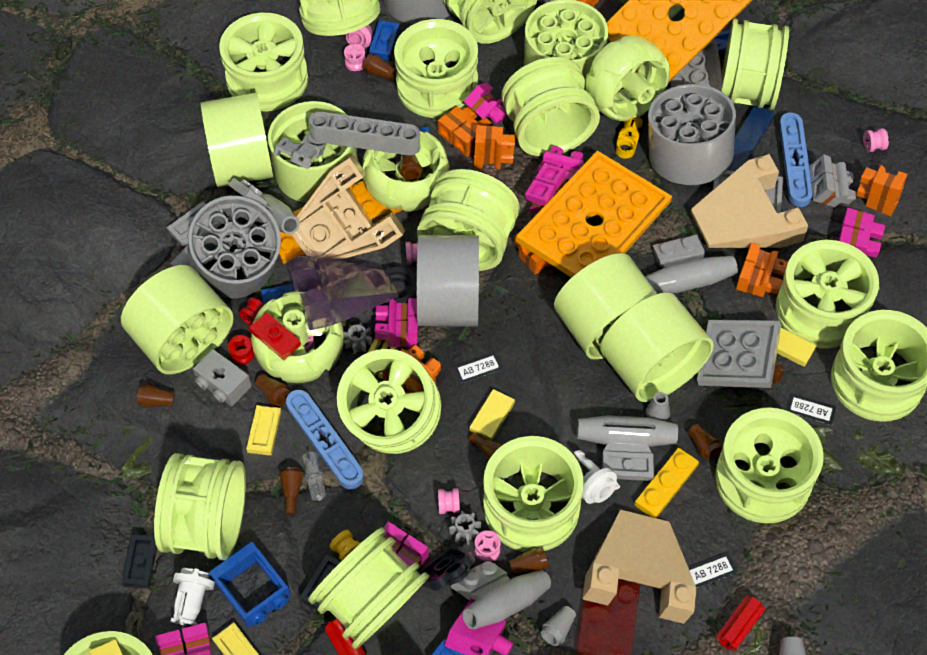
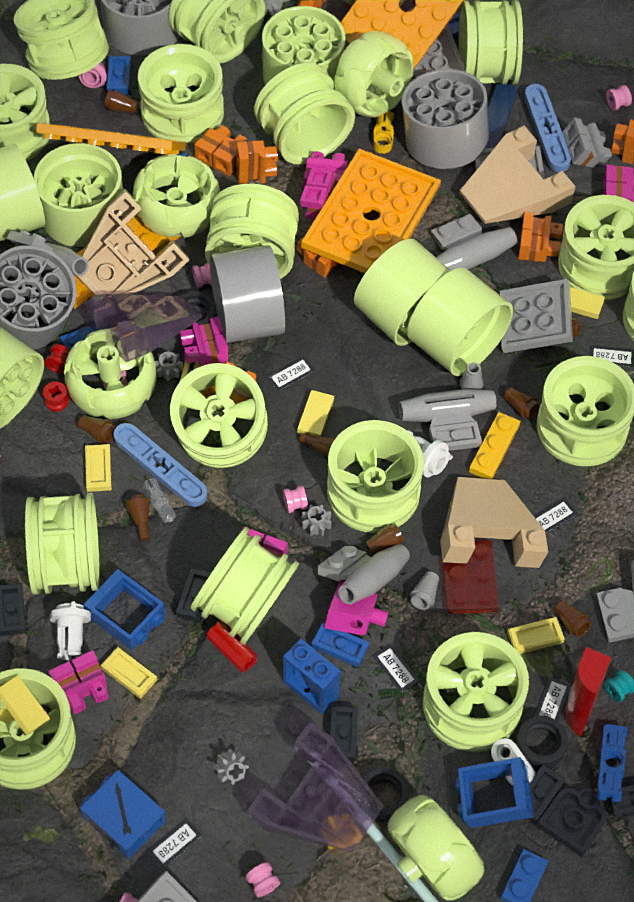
camera: 15 degrees left, 0 degrees up
light grey brick [193,349,252,407] -> none
red plate [249,312,301,361] -> none
light grey piece [273,134,326,169] -> none
light grey beam [309,112,421,155] -> none
yellow wheel [329,530,361,561] -> none
bright pink wheel [344,44,365,71] -> none
reddish brown cone [400,154,423,181] -> none
black plate [418,544,475,591] -> none
dark pink hips [464,82,508,124] -> none
bright pink wheel [475,531,501,562] -> none
red axle [716,595,765,652] -> none
none -> light orange plate [36,123,186,154]

